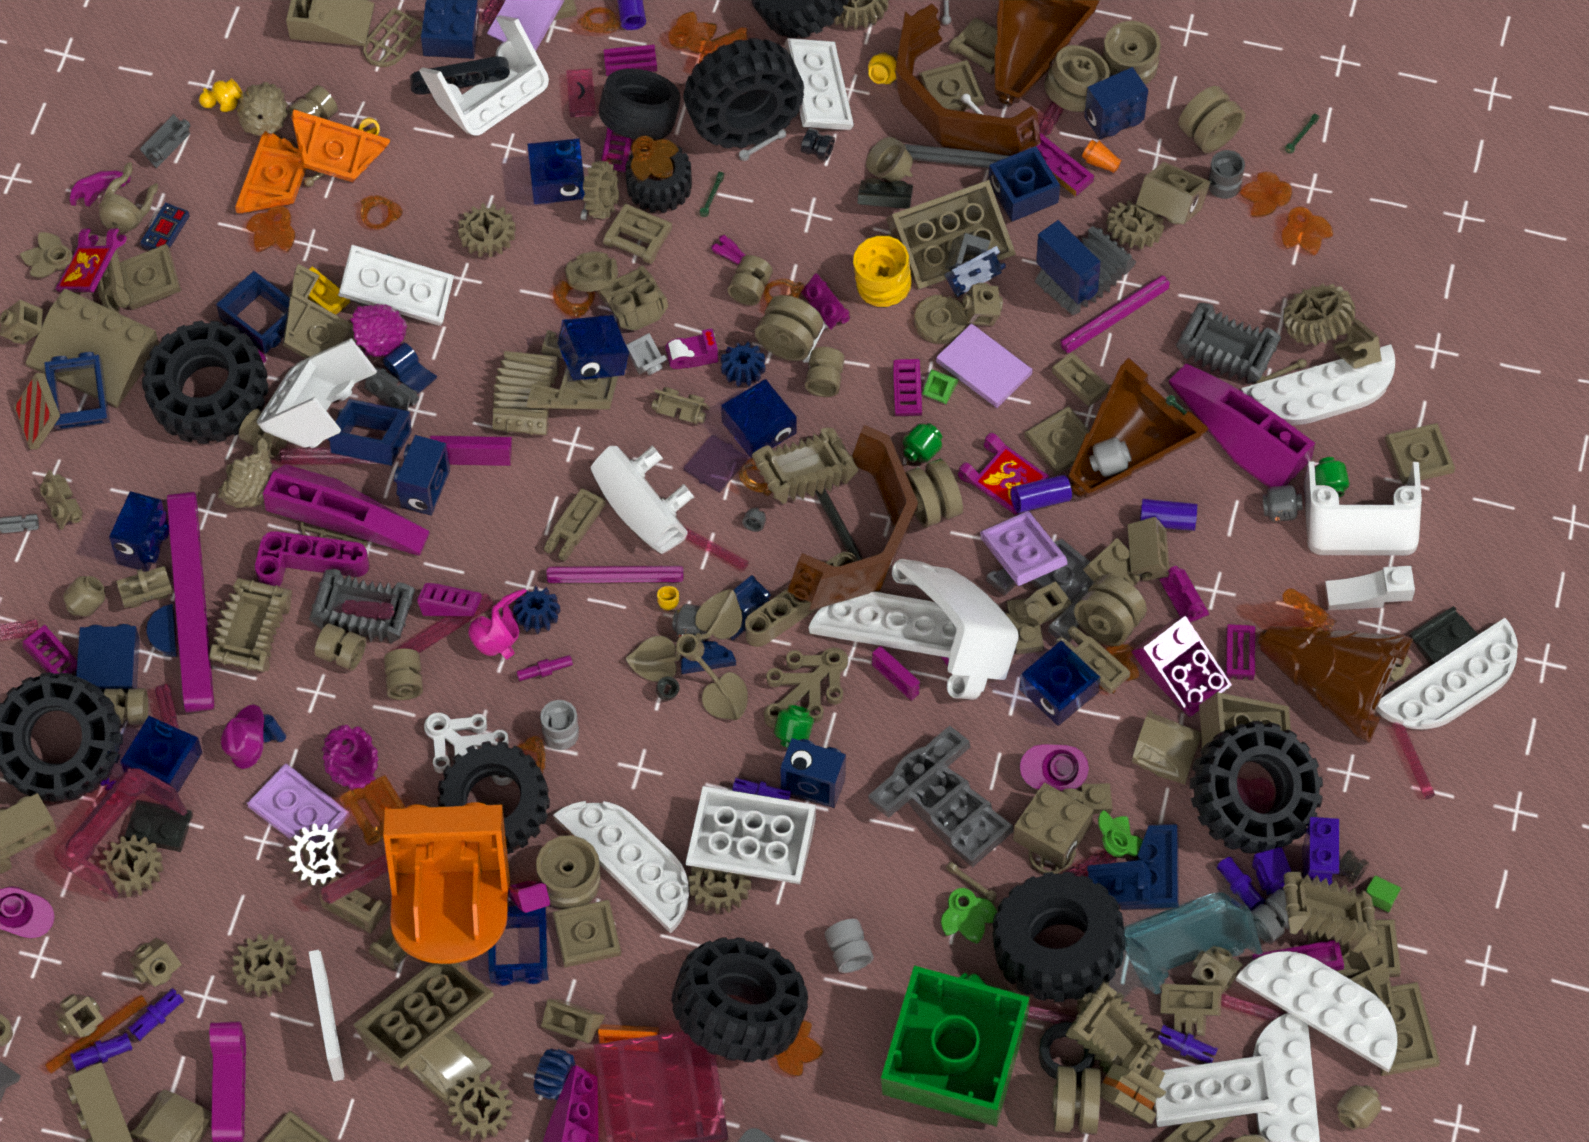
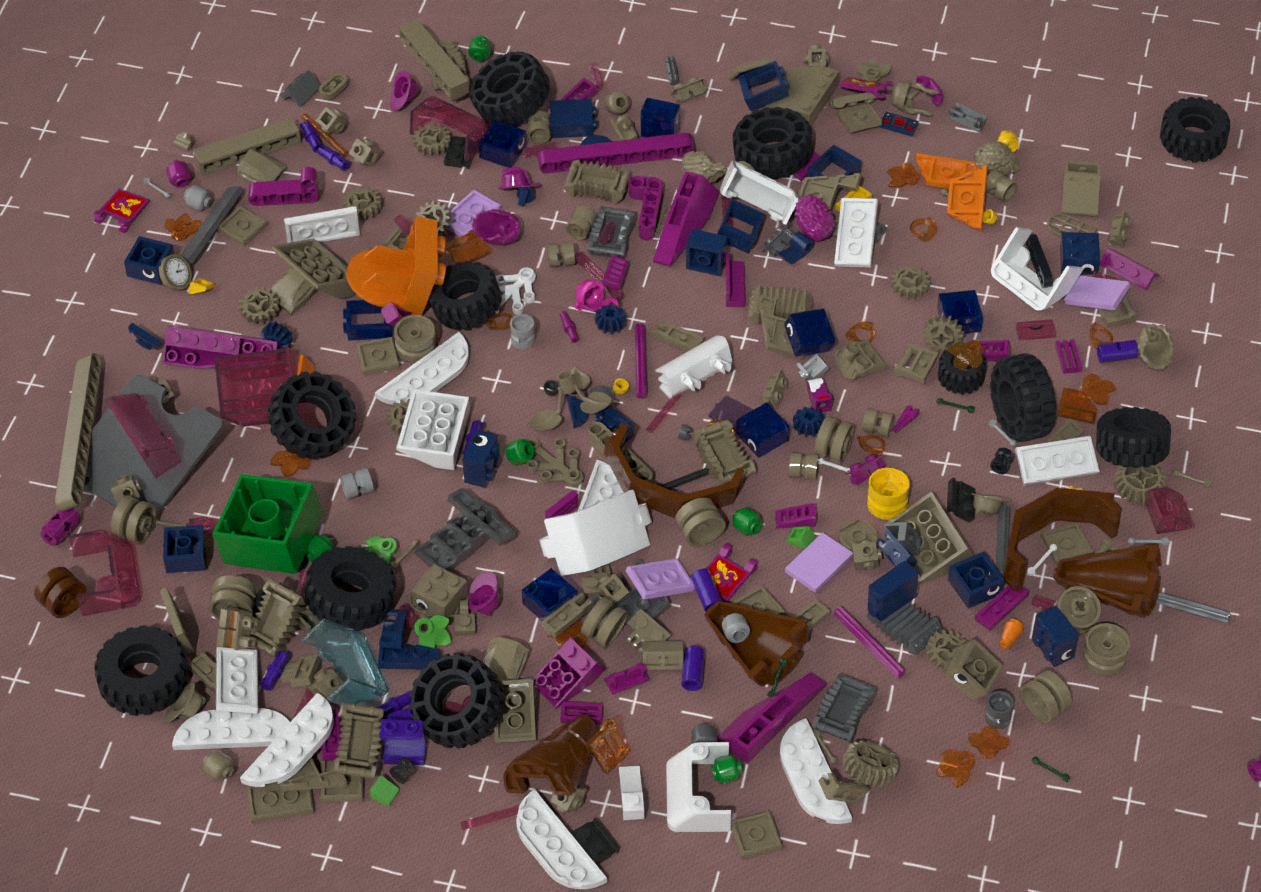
camera: 90 degrees right, 10 degrees down
dark tan slope [541,999,605,1043] -> none
dark tan tile [565,252,619,292] -> none
black tyre [599,68,680,141] -> none

